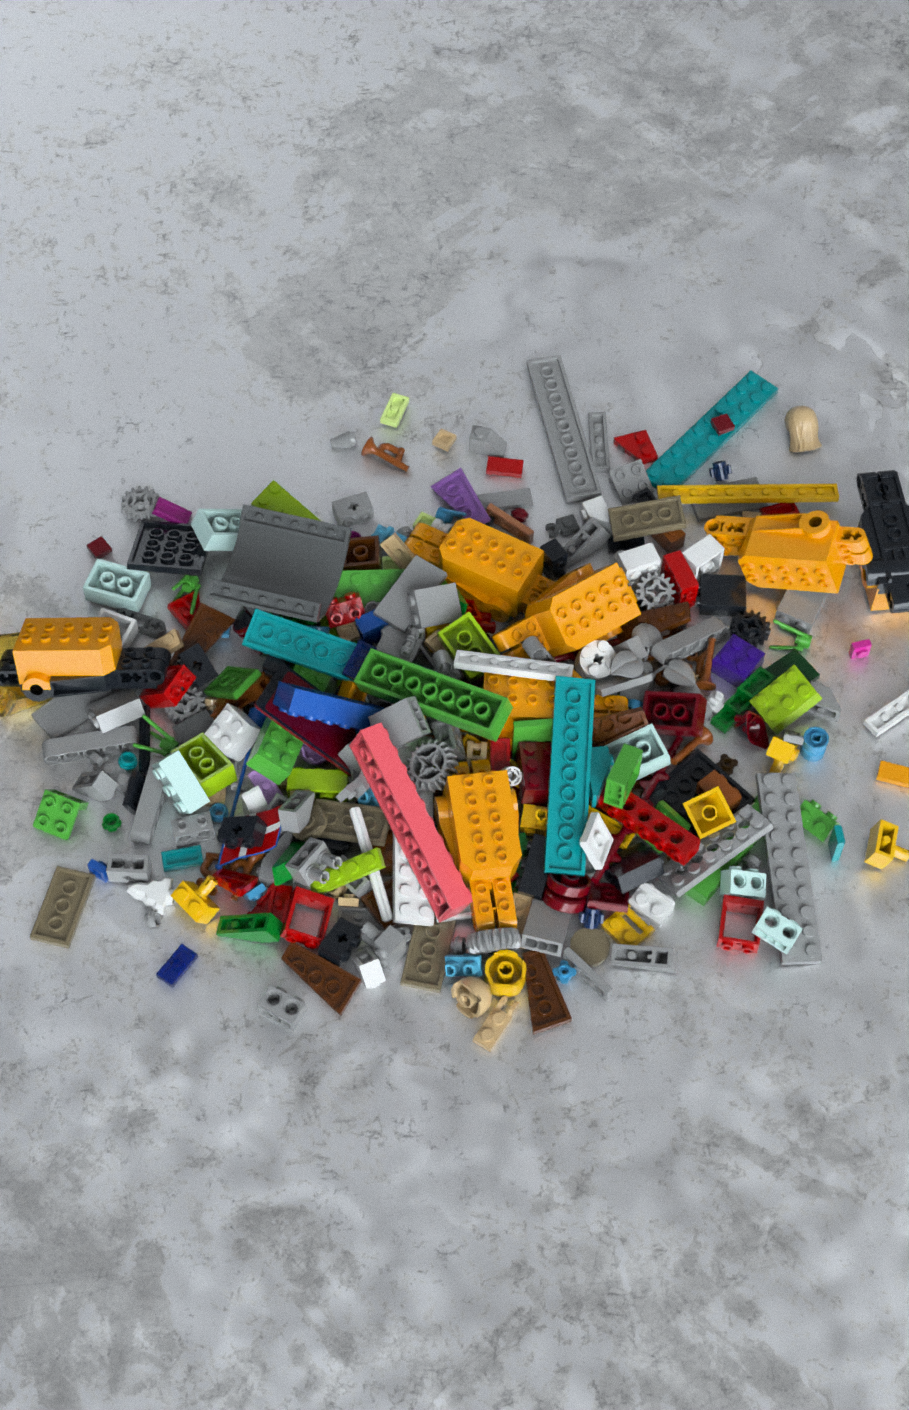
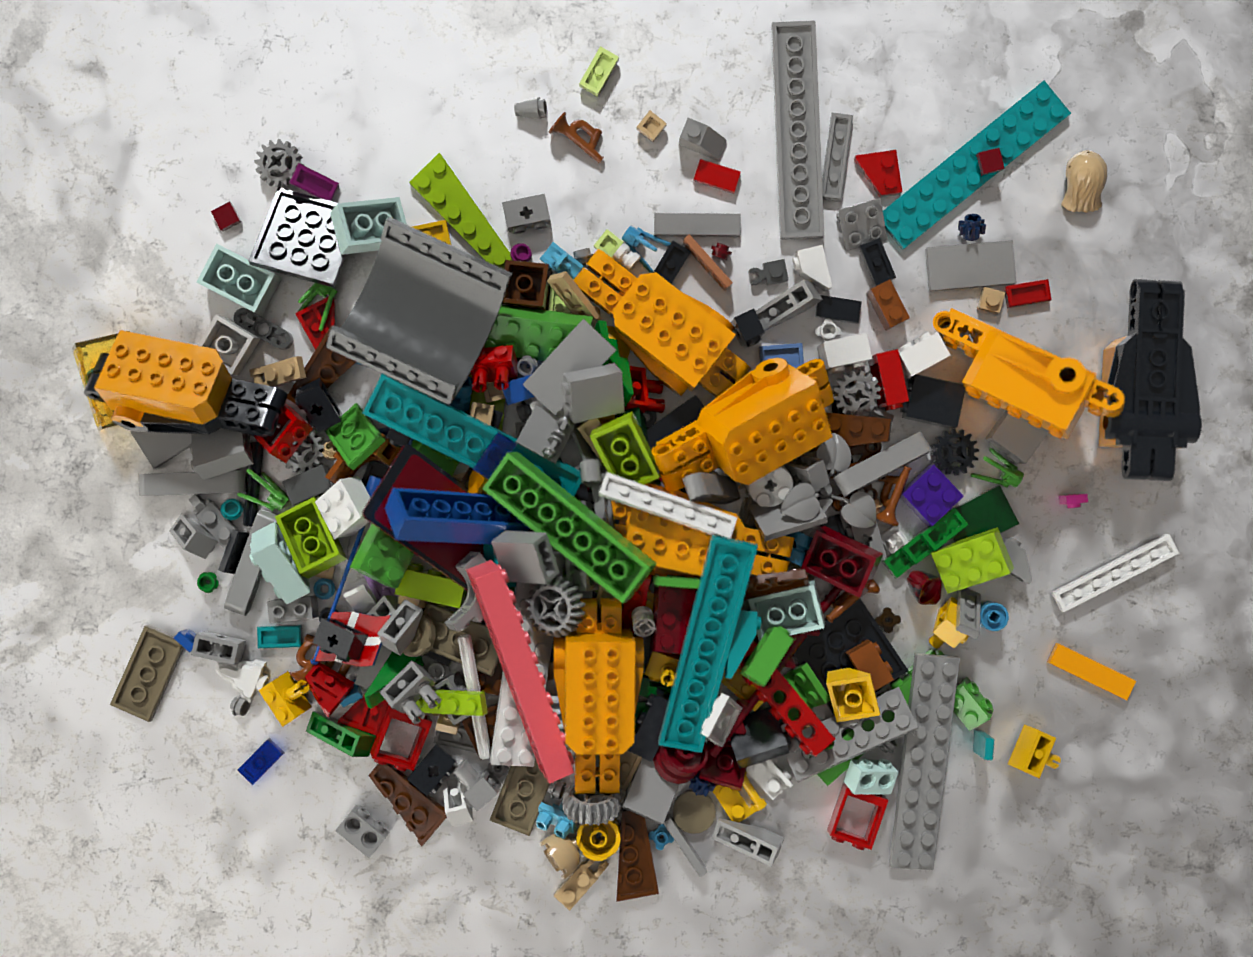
camera: 10 degrees right, 30 degrees up
bright green bracket [33,789,89,840] -> none
medium lavender wing [430,468,491,524] -> none
dark tan tile [608,495,687,542] -> none
yellow plate [656,483,839,504] -> none
light aqua brick [751,906,803,954] -> none

